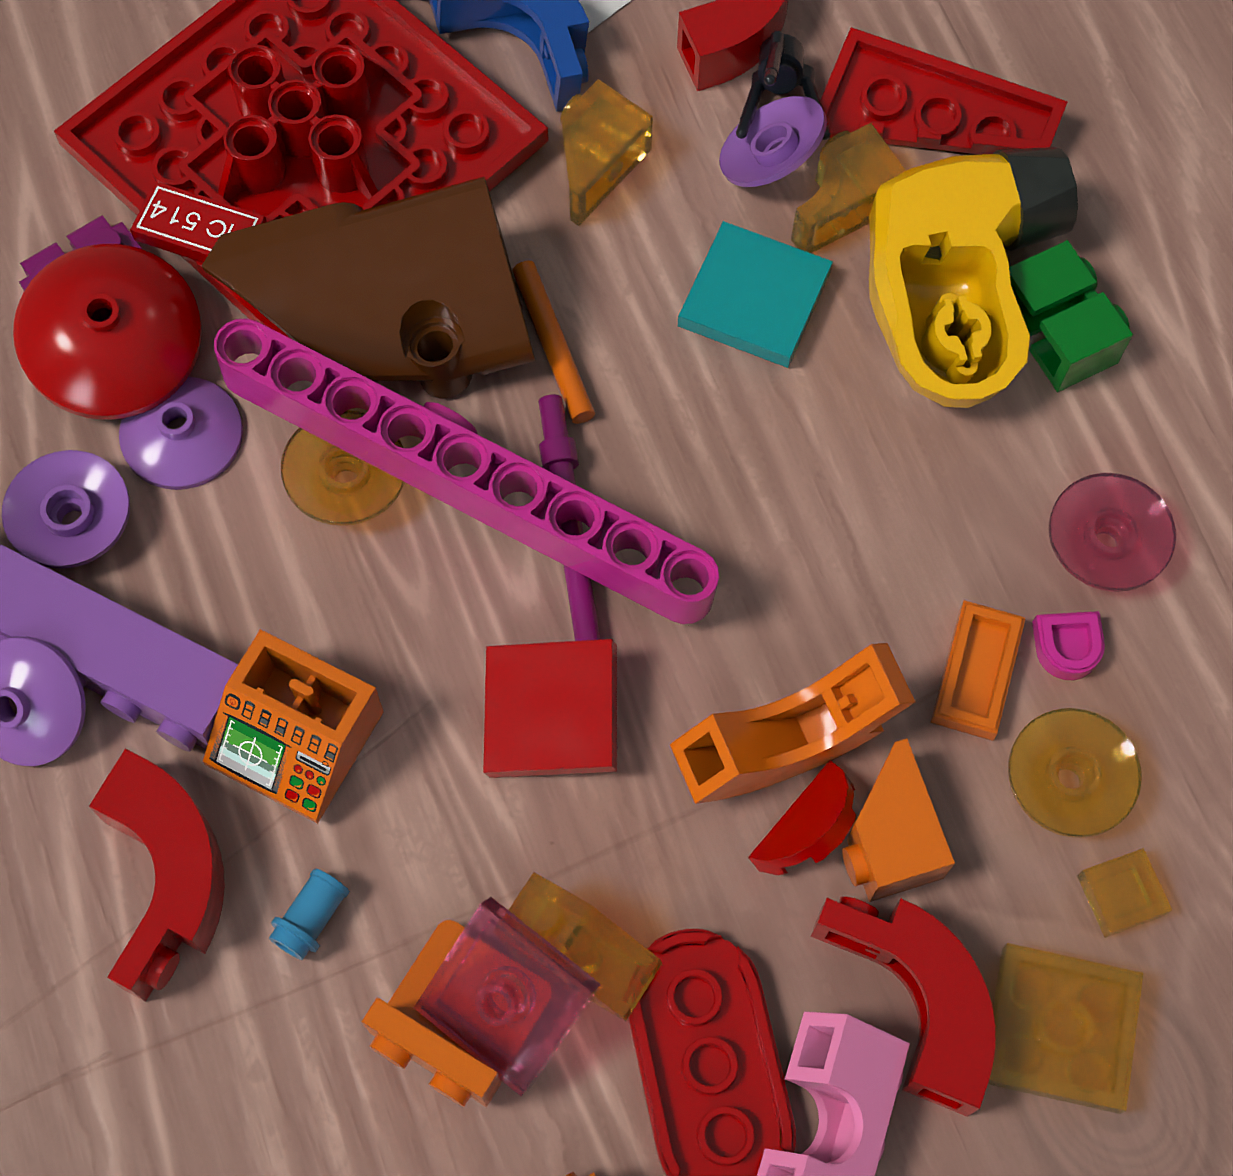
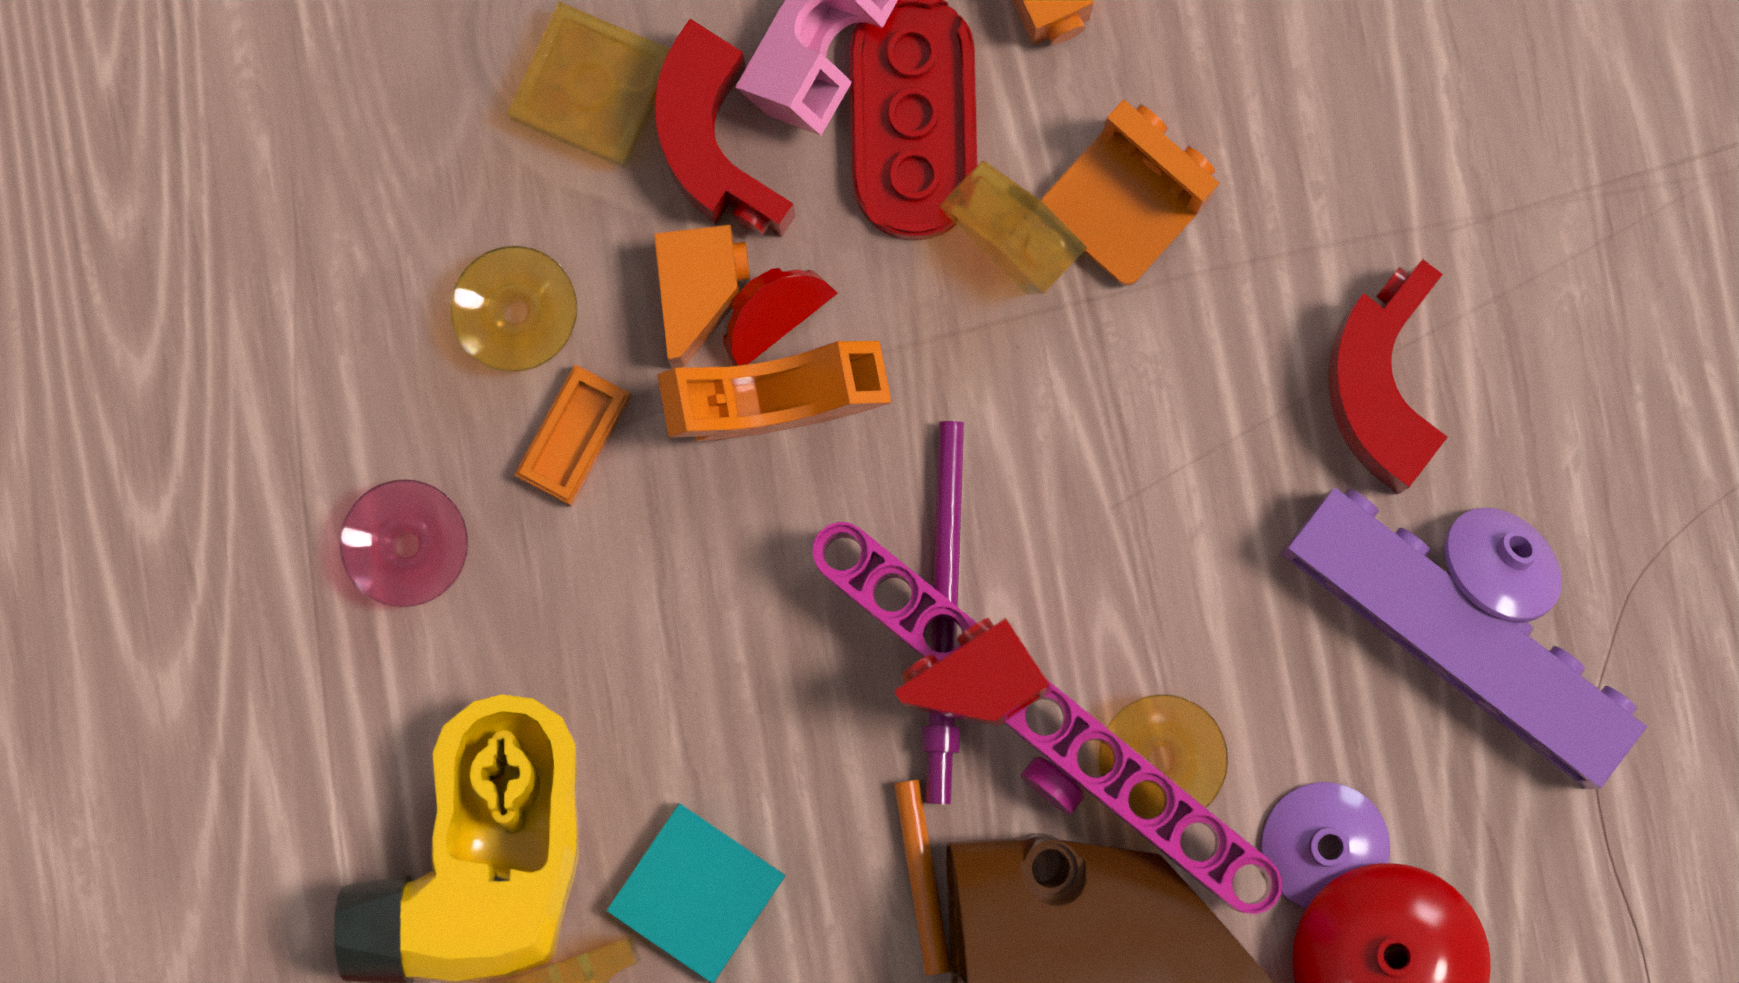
camera: 165 degrees left, 15 degrees up
medium lavender dish [1,450,130,569] -> none
orange slope [203,629,384,824] -> none
dark azure pin [269,868,350,960] -> none
clear pink plate [414,897,601,1096] -> none
red tile [483,639,617,778] -> none
green piece [1009,240,1133,393] -> none
dark pink tile [1032,611,1105,680] -> none
clear yellow tile [1077,848,1172,938] -> none
none -> red slope [894,617,1052,726]

